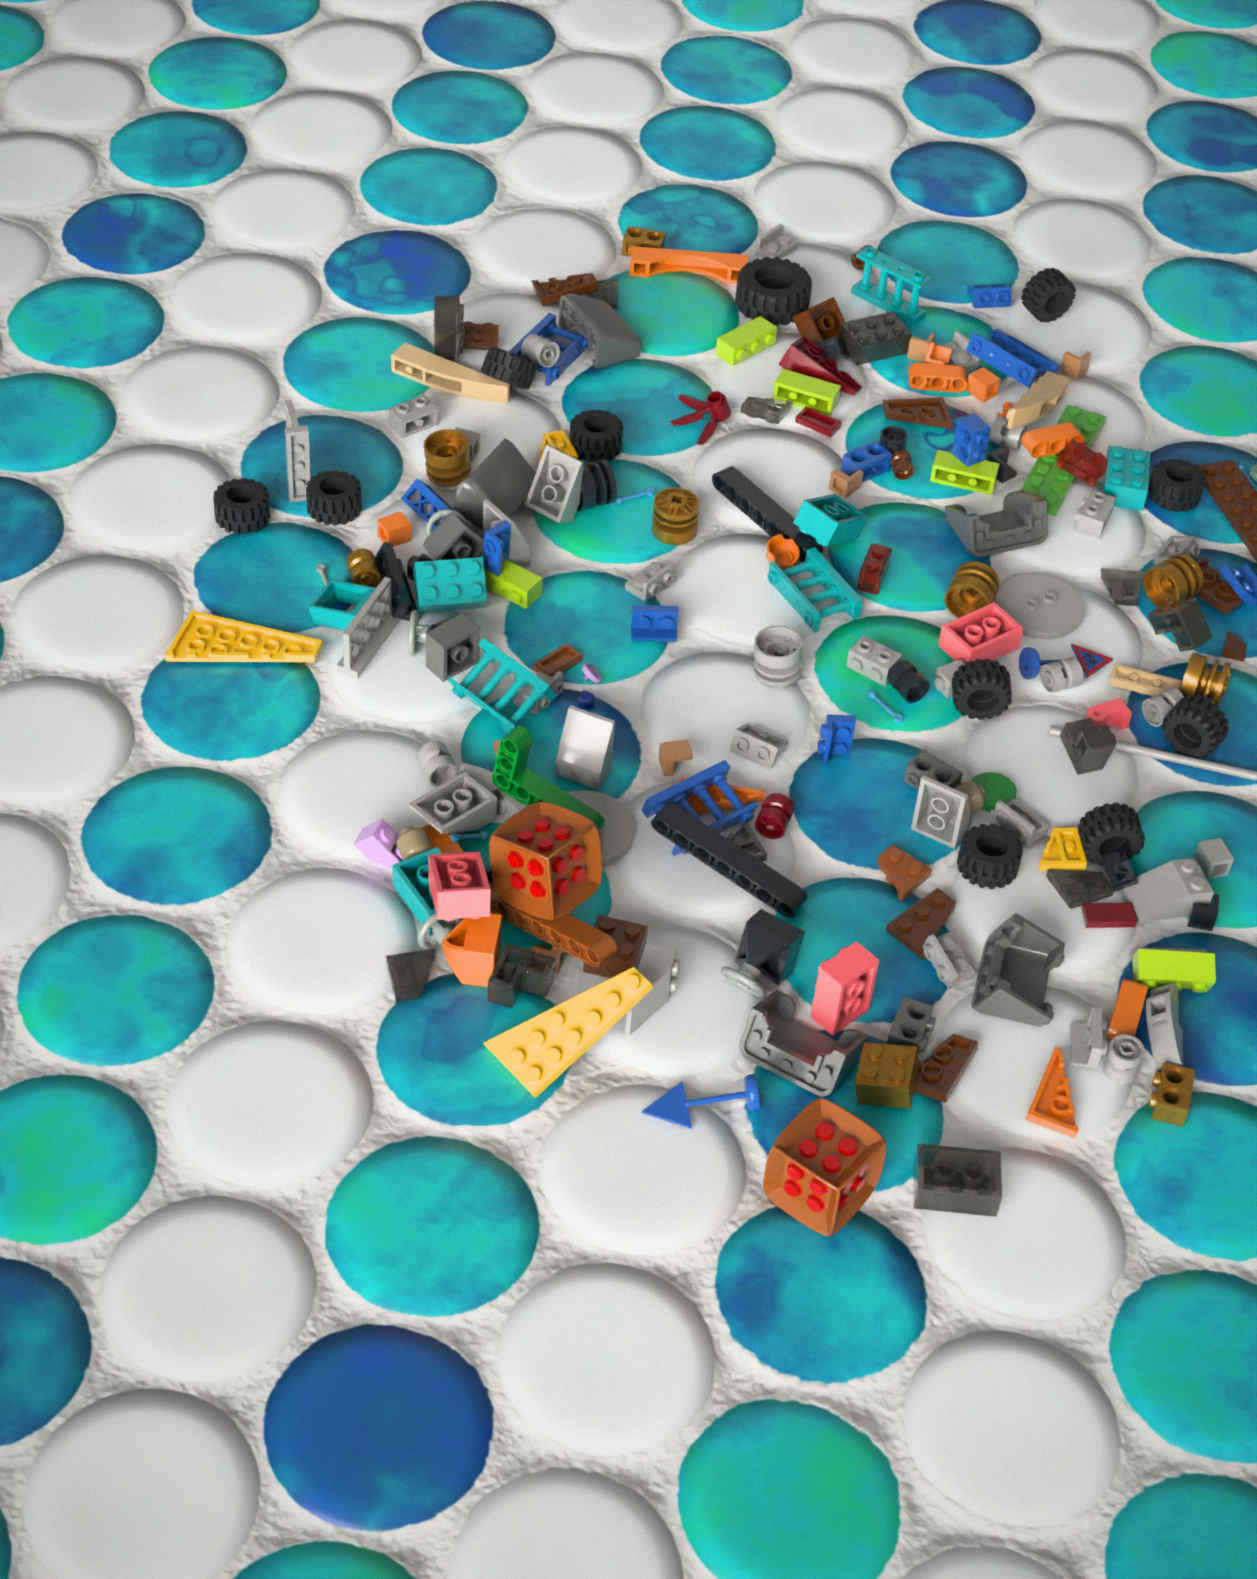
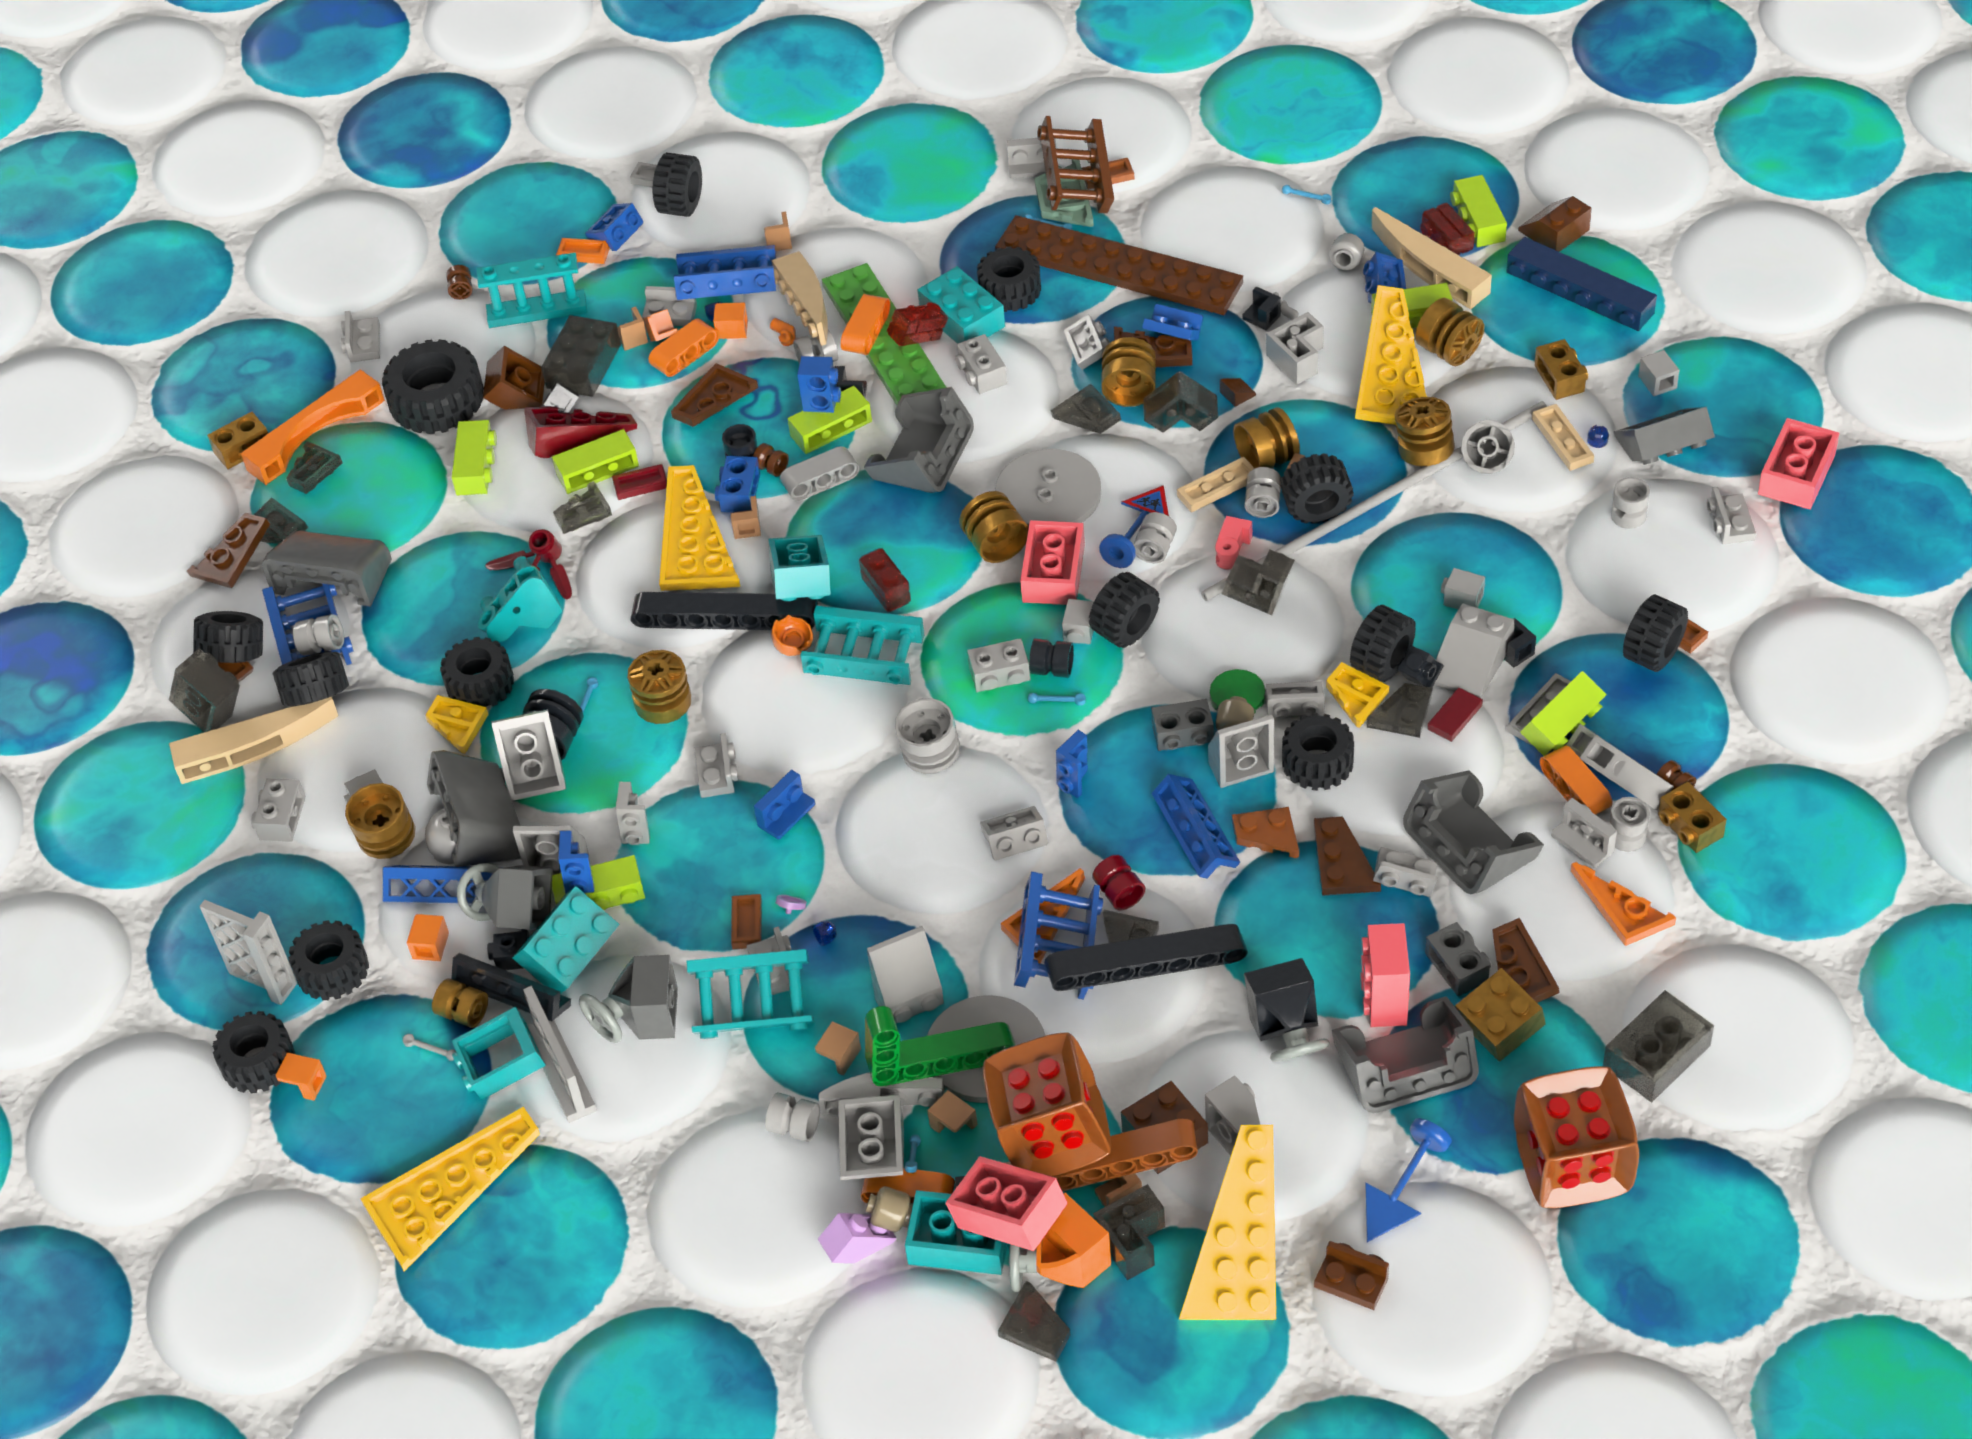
camera: 40 degrees left, 5 degrees up
medium nougat panel [658,739,693,776] -> none
none -> black tyre [193,611,263,663]
none -> orange panel [276,1052,326,1101]
none -> clear smoke wing [286,441,343,494]
none -> teal piece [478,556,563,642]
none -> orange tile [556,238,610,264]
none -> light grey bracket [616,782,650,845]
none -> yellow wing [659,465,741,591]
none -> light grey beam [780,446,859,501]
none -> blue fence [1152,774,1240,879]
none -> reddish brown bracket [1314,1241,1389,1310]
none -> reddish brown wheel [1656,760,1697,791]

